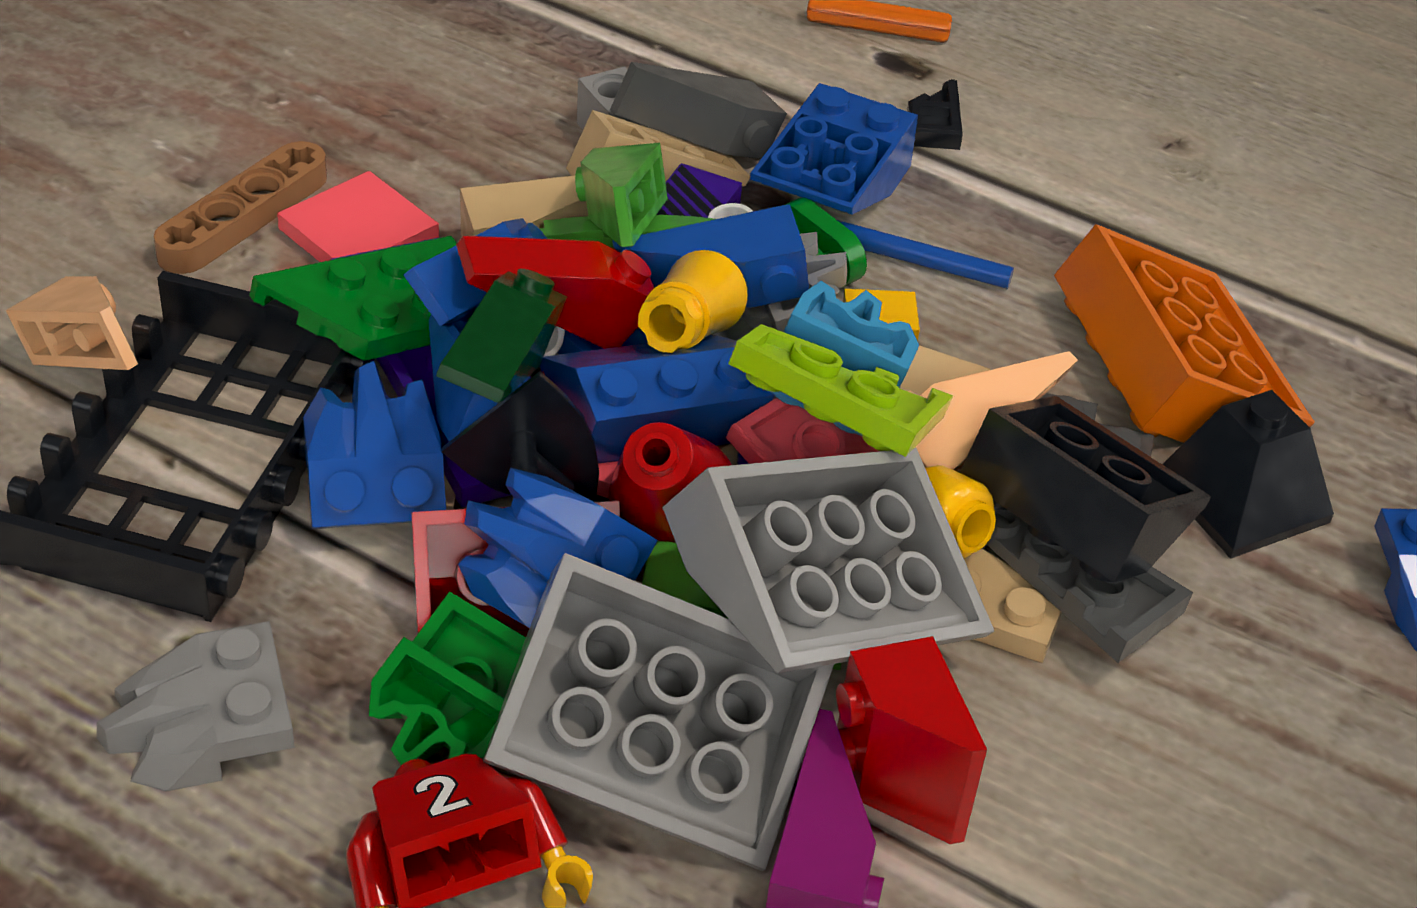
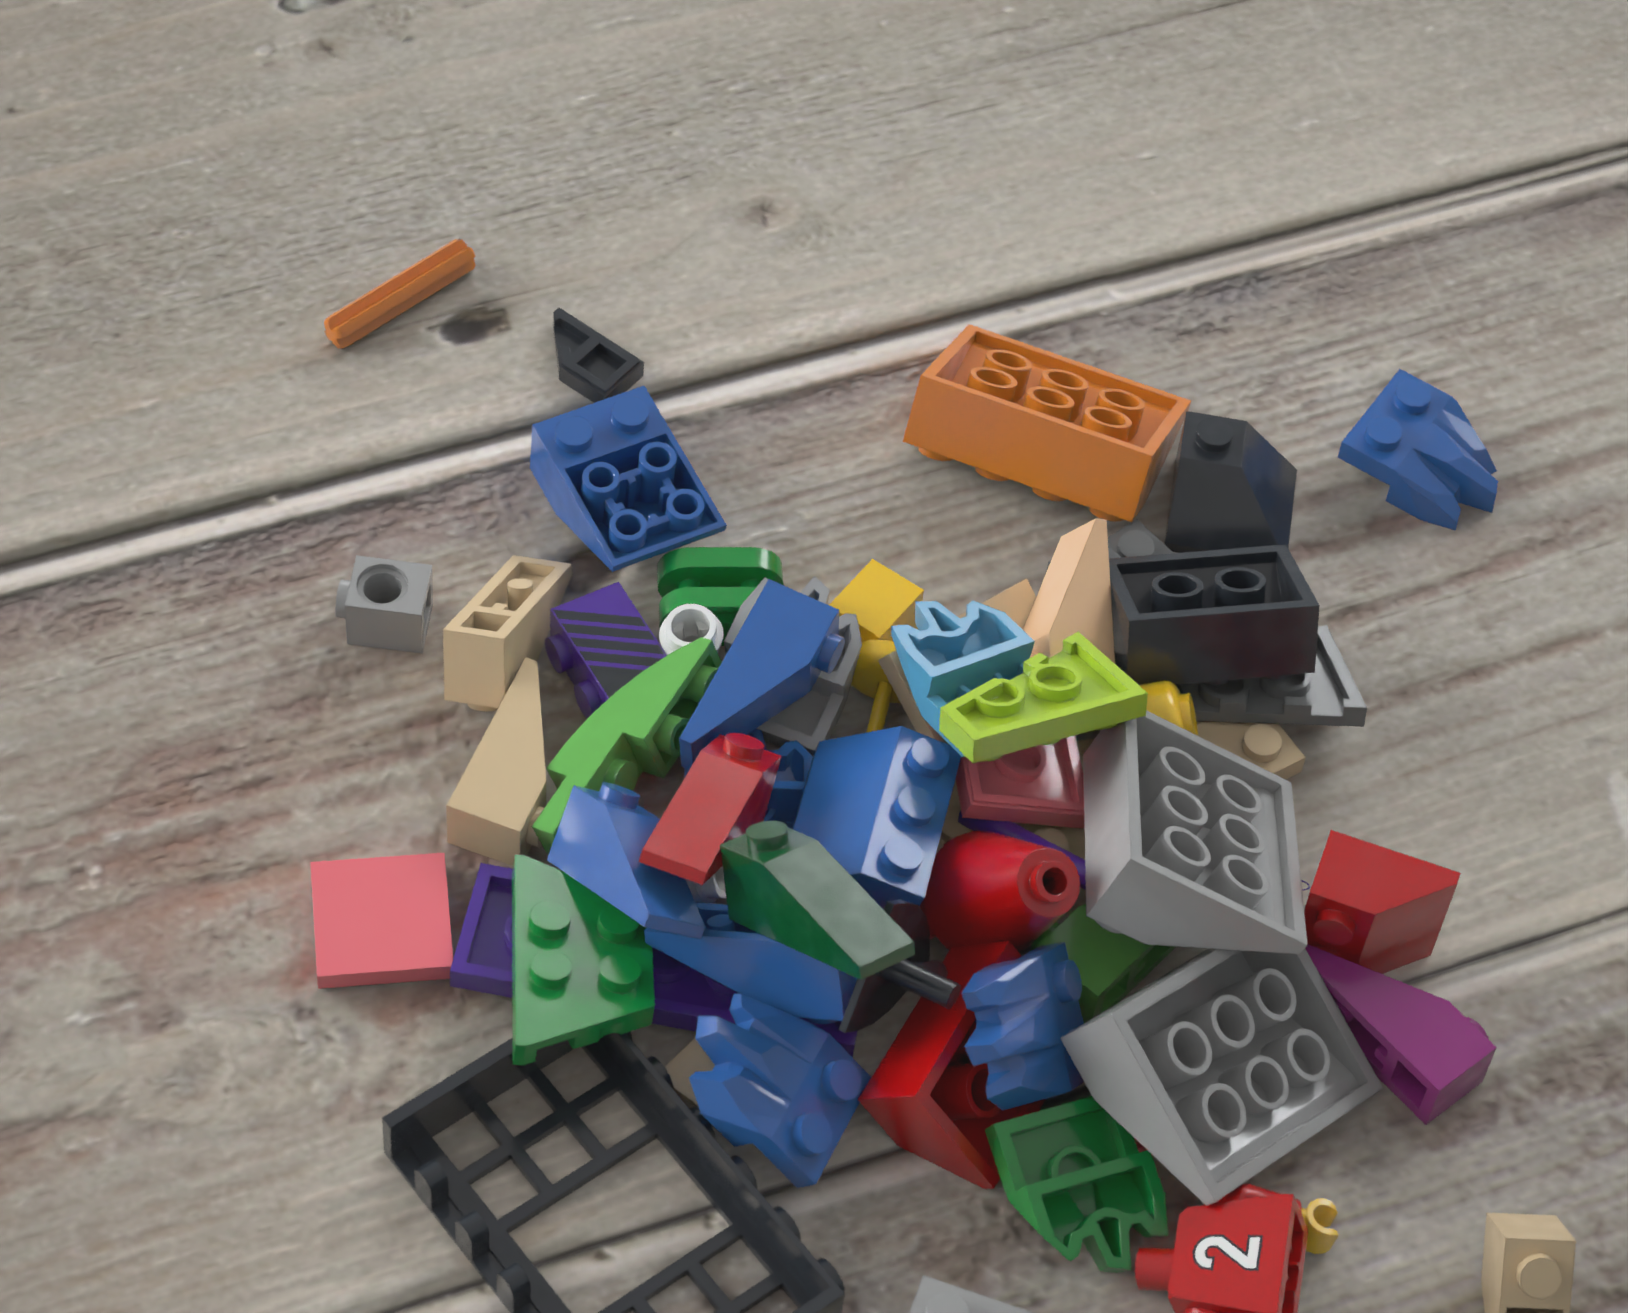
camera: 55 degrees left, 10 degrees up
light nougat slope [6,276,138,370] -> none
medium nougat beam [154,141,327,274] -> none
bright green slope [575,143,668,247] -> none
dark grey slope [610,62,787,159] -> none
yellow plant [638,250,748,353] -> none
blue bar [837,220,1014,289] -> none

